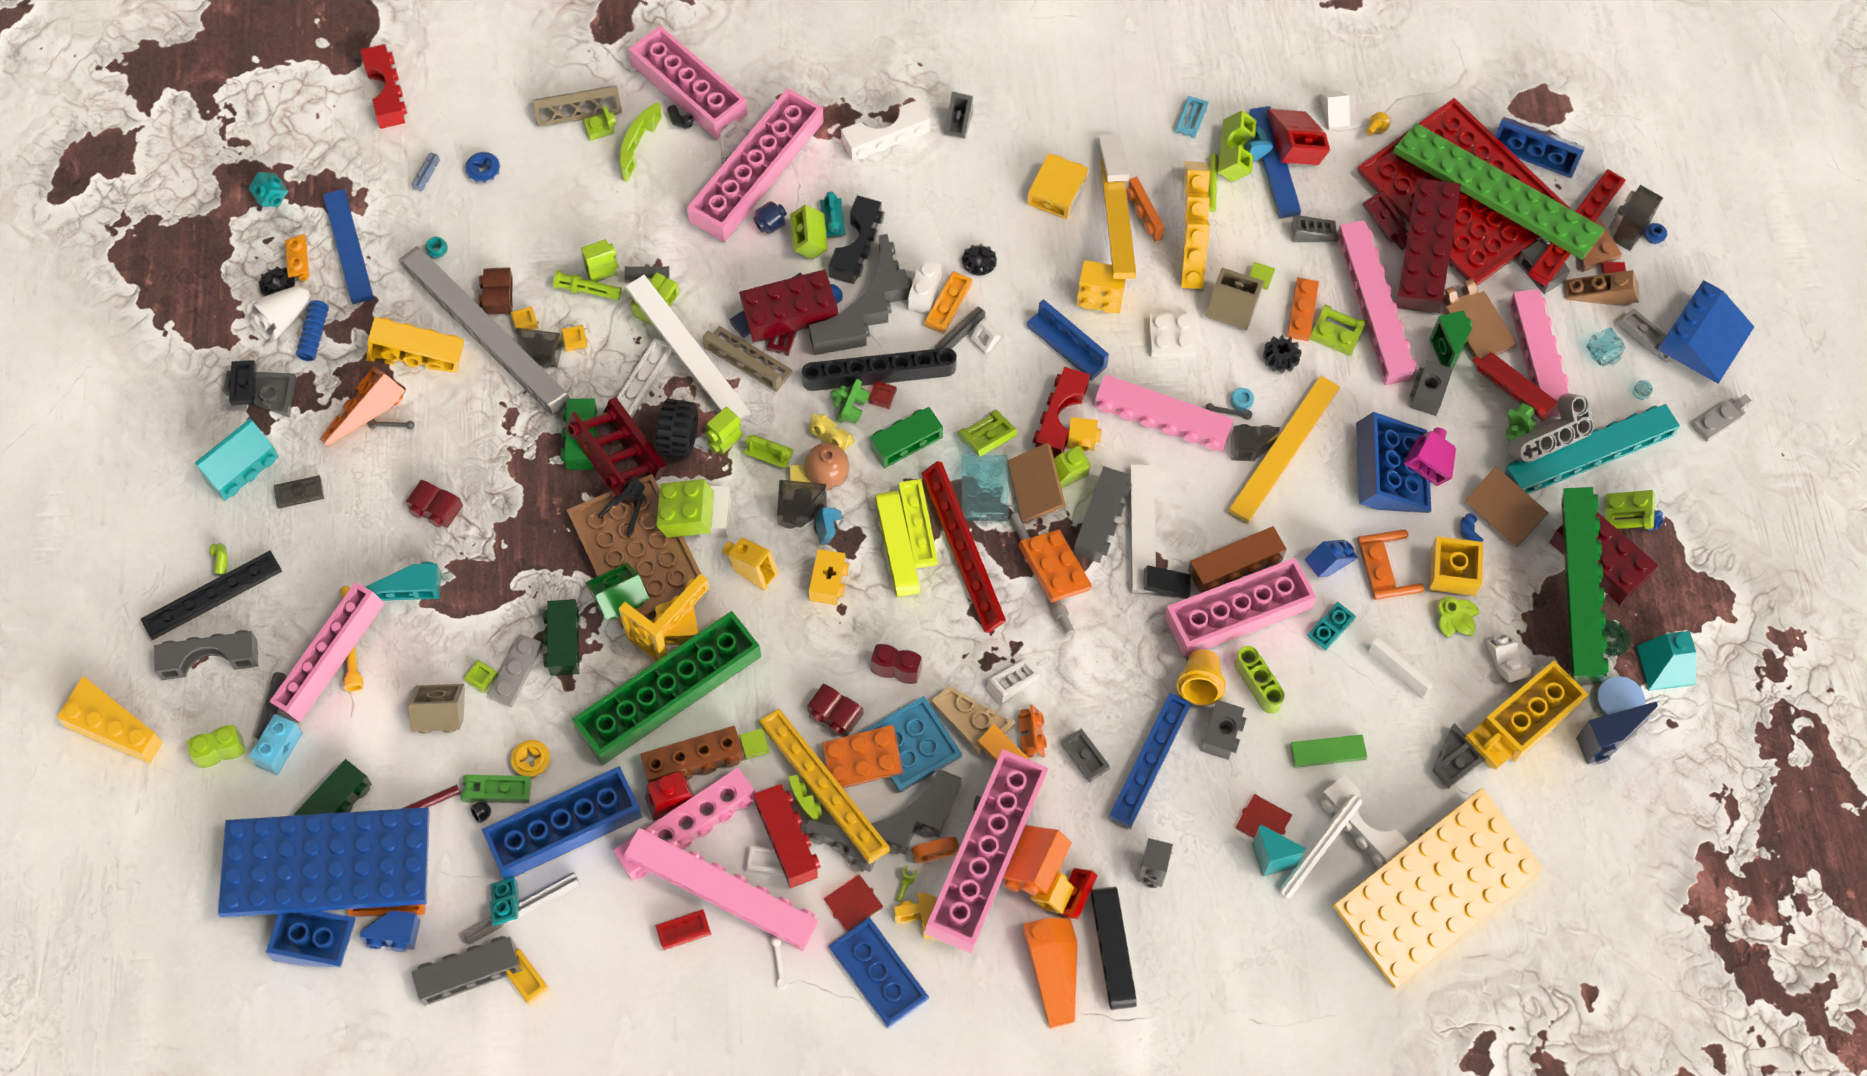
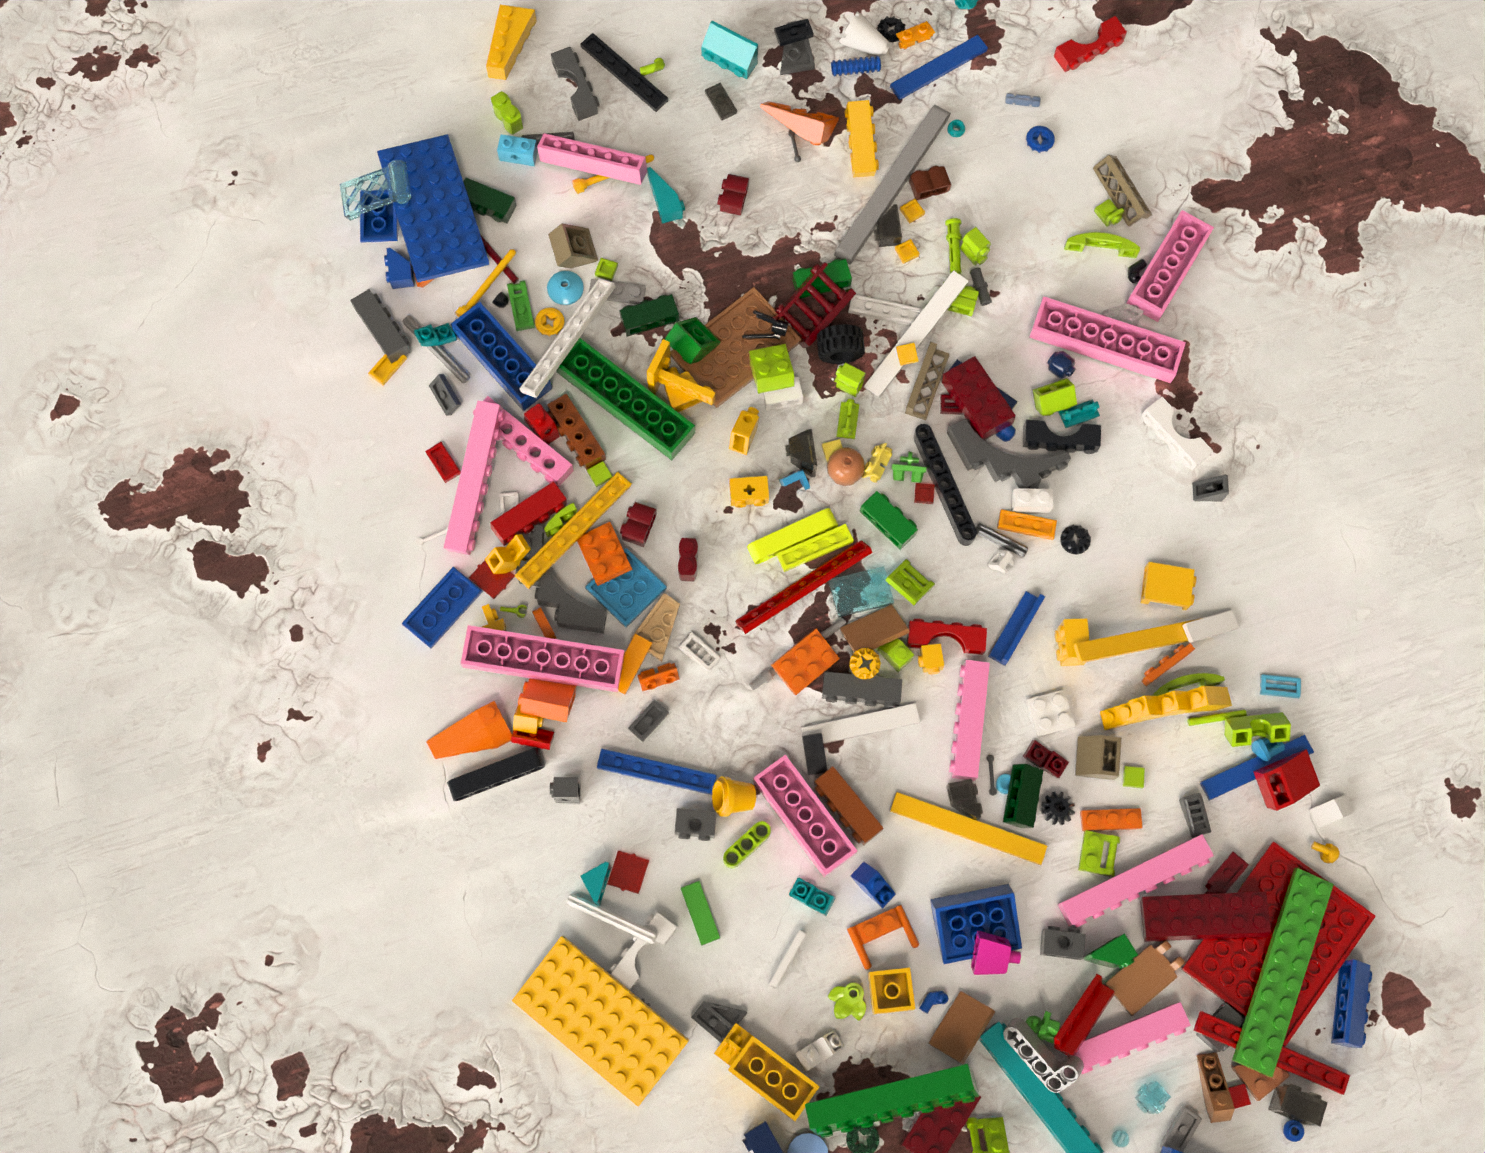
camera: 75 degrees right, 10 degrees up
none -> clear light blue piece [340,160,411,221]
none -> dark grey plate [429,374,461,416]
none -> yellow piece [455,249,516,317]
none -> yellow brick [485,534,531,574]
none -> white tile [520,278,616,398]
none -> medium azure dish [547,271,584,305]
none -> yellow gear [850,648,881,679]
none -> yellow tile [896,343,918,366]
none -> dark green brick [1003,764,1043,828]
none -> dark red slope [1022,740,1069,778]
none -> lime slope [1151,673,1225,696]

